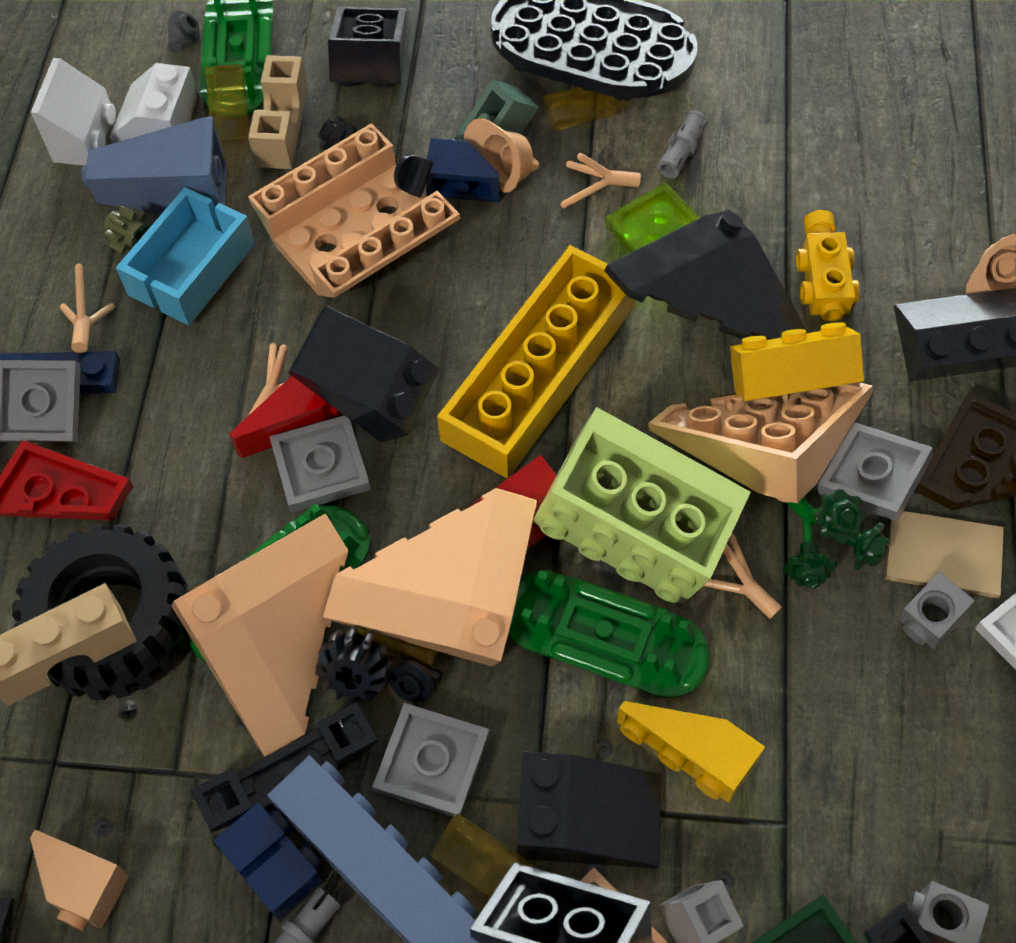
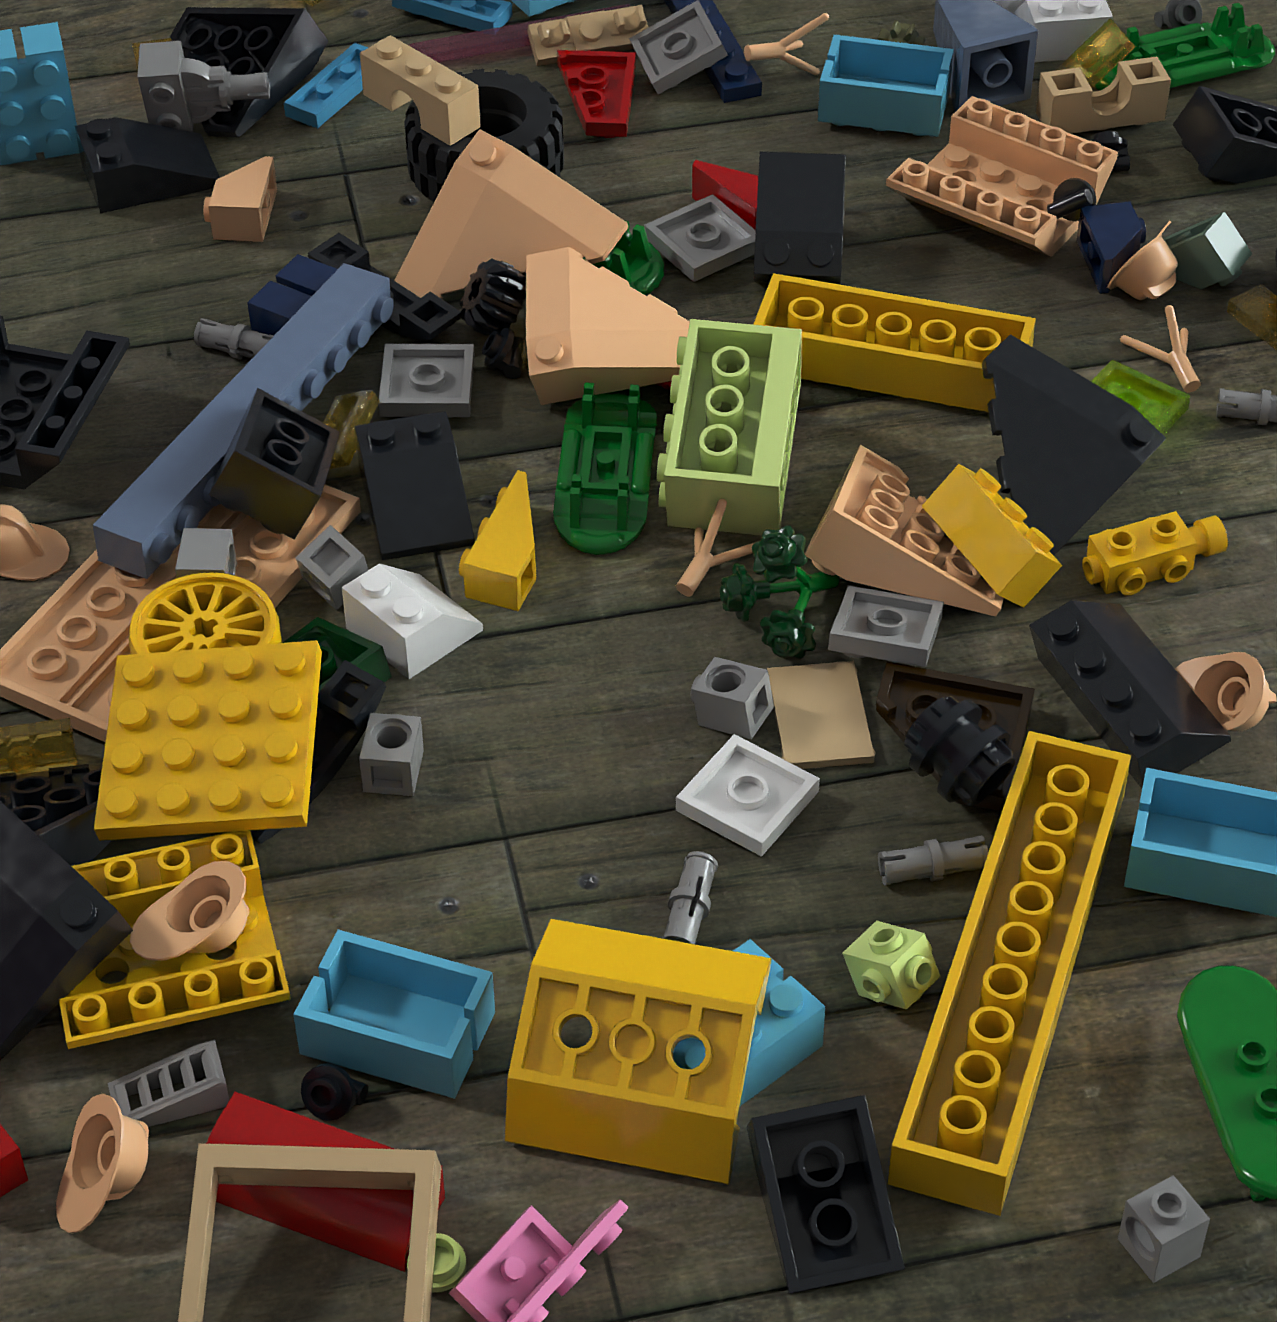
camera: 70 degrees right, 15 degrees down
none -> white slope [342,563,483,679]

